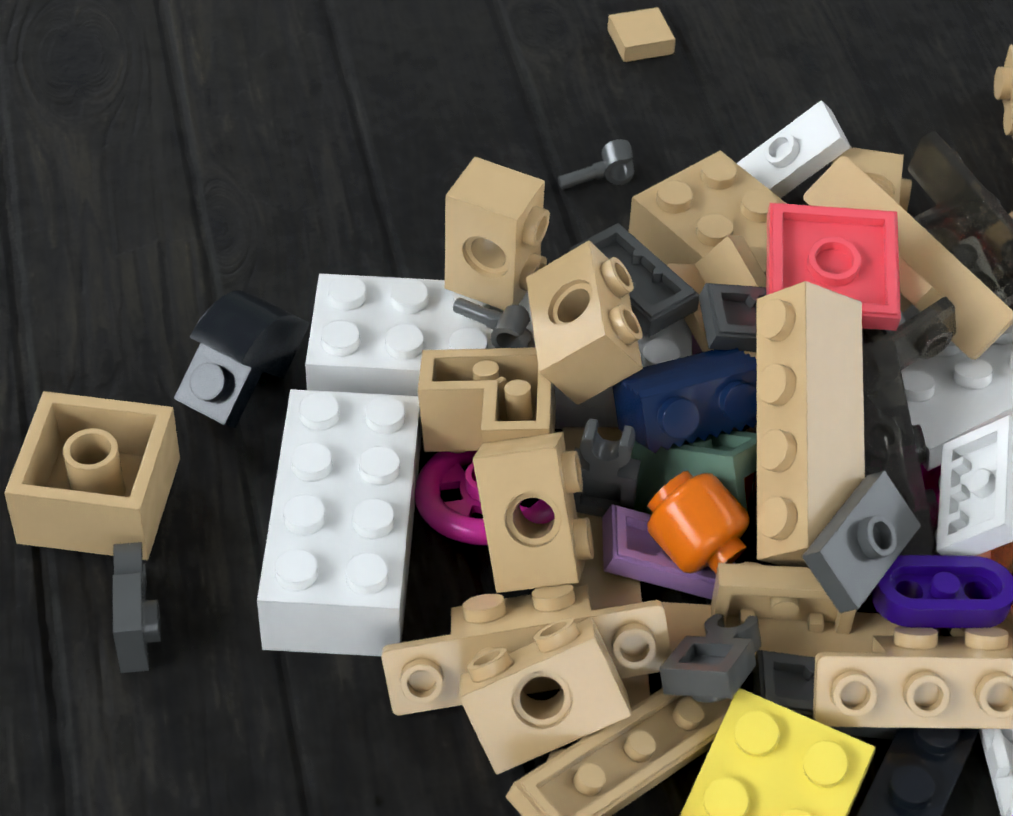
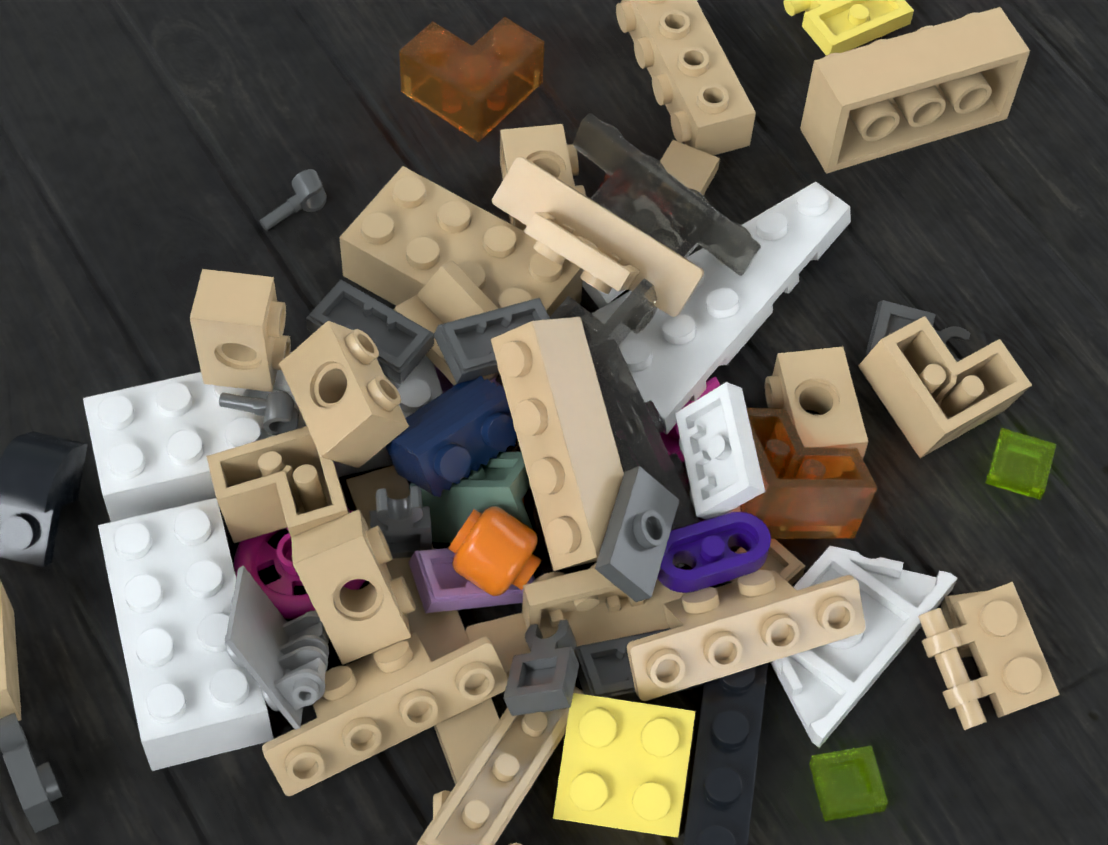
camera: 20 degrees left, 10 degrees up
tan brick [459,617,632,775] -> none
tan tile [607,7,676,62] -> none
white plate [737,100,851,198] -> none
coral tile [766,203,901,331] -> none
none -> light grey hinge [225,566,329,730]
none -> clear orange brick [399,17,544,142]

